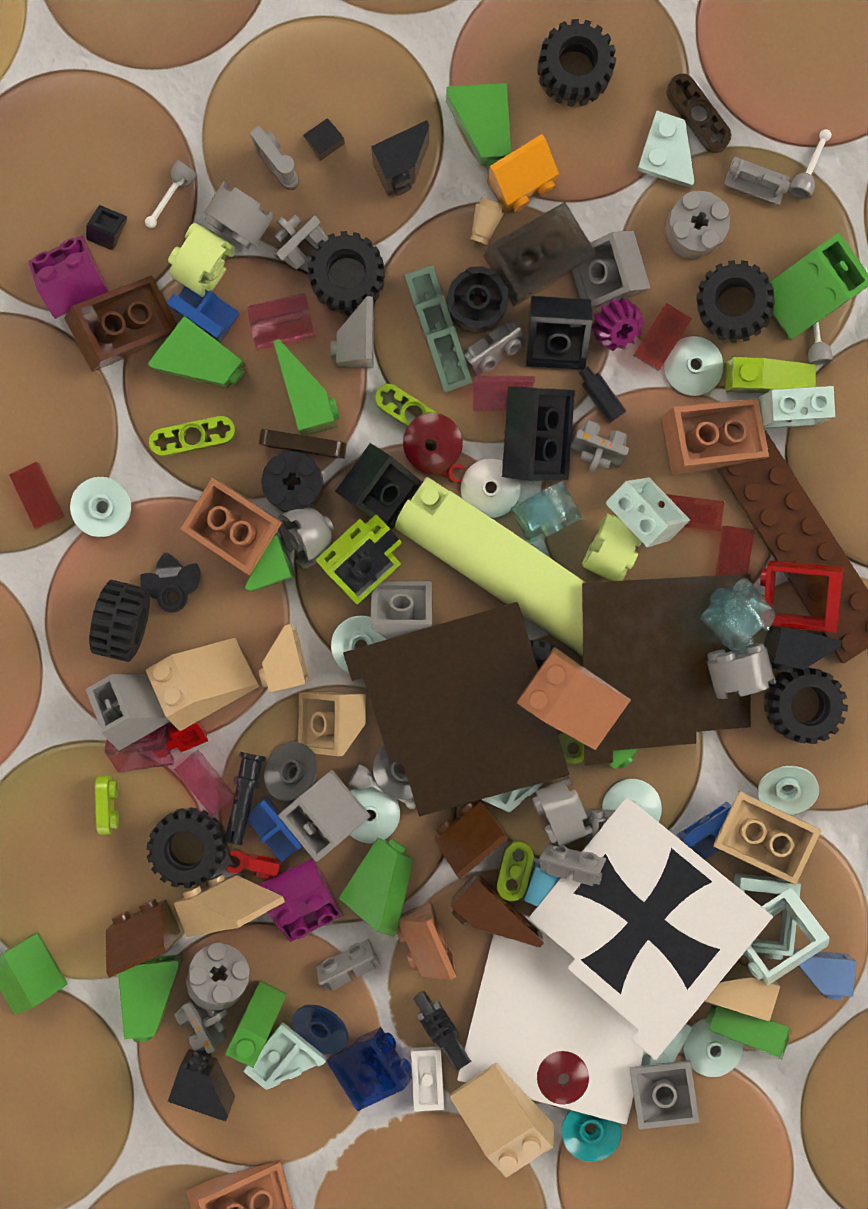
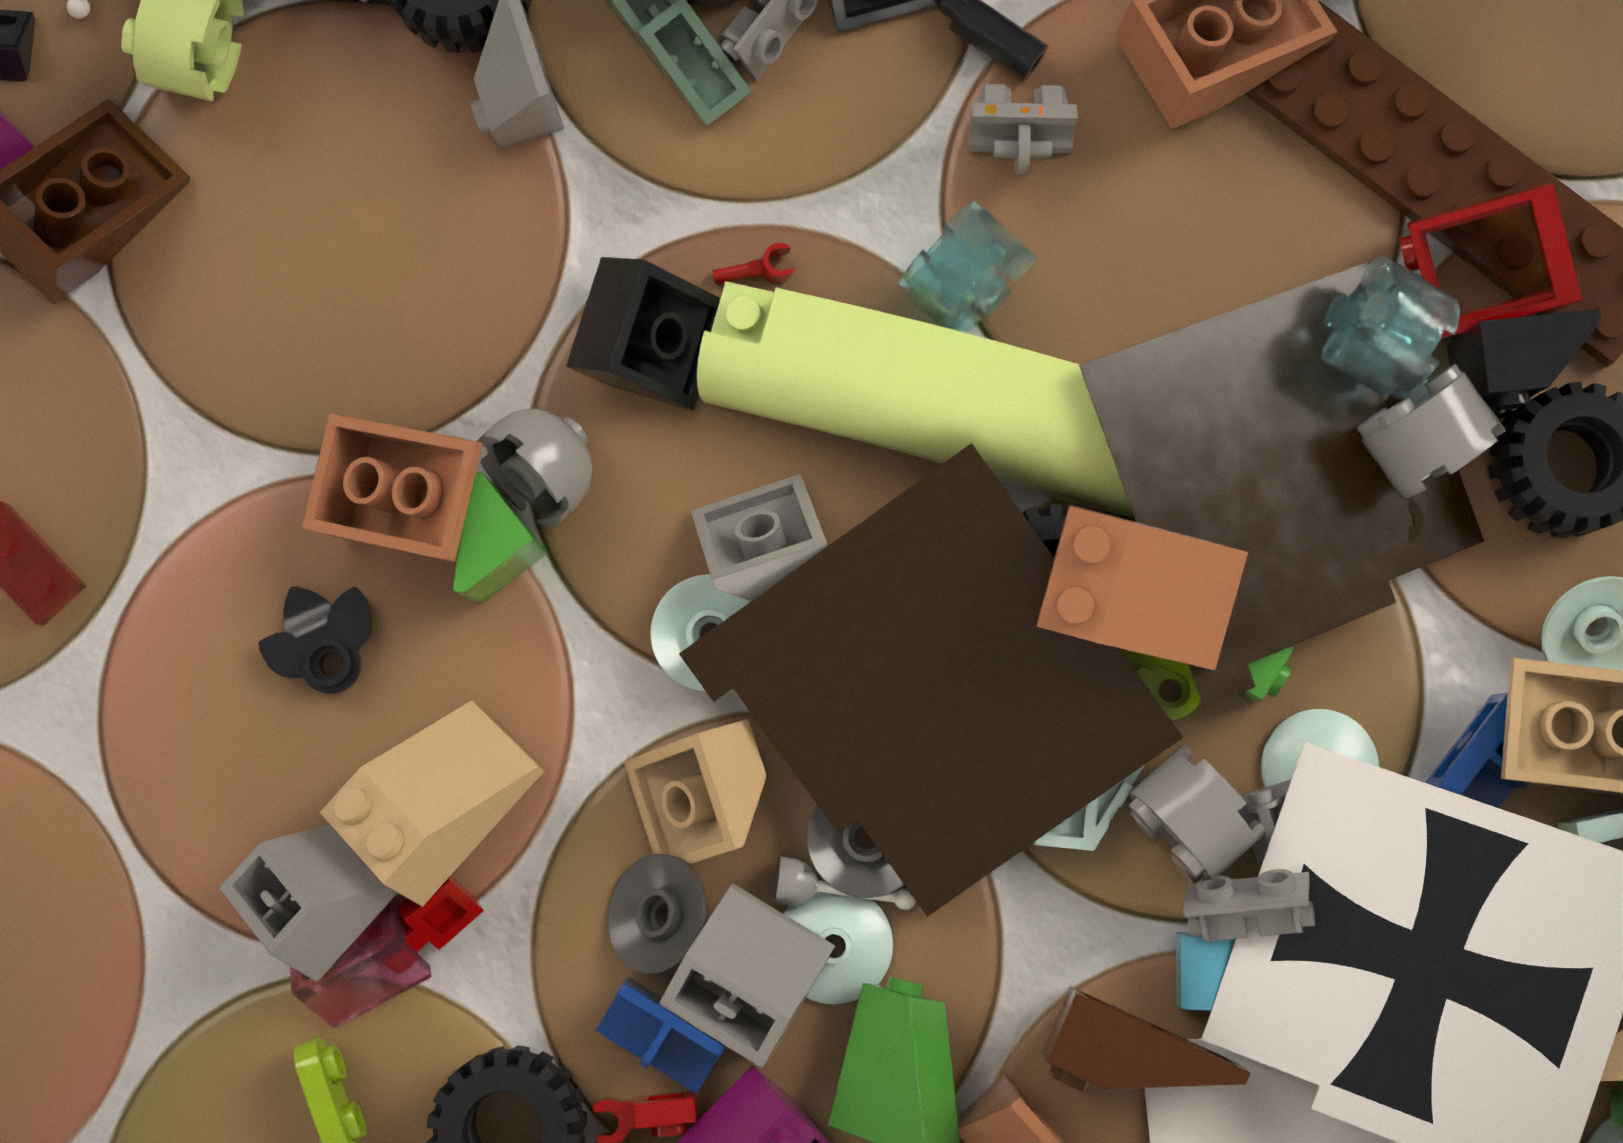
camera: 10 degrees left, 5 degrees down
light aqua dish [70,477,131,537] -> none
black tyre [89,580,150,662] -> none
bright green slope [148,316,245,388] -> none
lime beam [149,416,237,457] -> none
blue panel [167,286,239,342] -> none
clear pink panel [173,749,235,816] -> none
black pin [224,752,266,845] -> none
clear pink panel [247,293,315,350] -> none
dark brown beam [259,429,347,459] -> none
tan slope [259,623,310,693] -> none
black brick [261,451,324,512] -> none
bright green slope [273,339,341,436] -> none
piece [315,514,402,605] -> none
lime beam [375,384,437,445] -> none
dark red dish [403,413,463,473] -> none
reddish brown slope [434,800,508,879] -> none
white dish [461,458,520,518] -> none
clear pink panel [473,376,535,411] -> none
lime plate [496,840,534,901] -> none
black slope [502,386,575,481] -> none
yellowish green brick [582,513,642,581] -> none
light aqua window [606,477,690,547] -> none
clear red plate [661,494,724,531] -> none
clear red plate [715,525,755,576] -> none

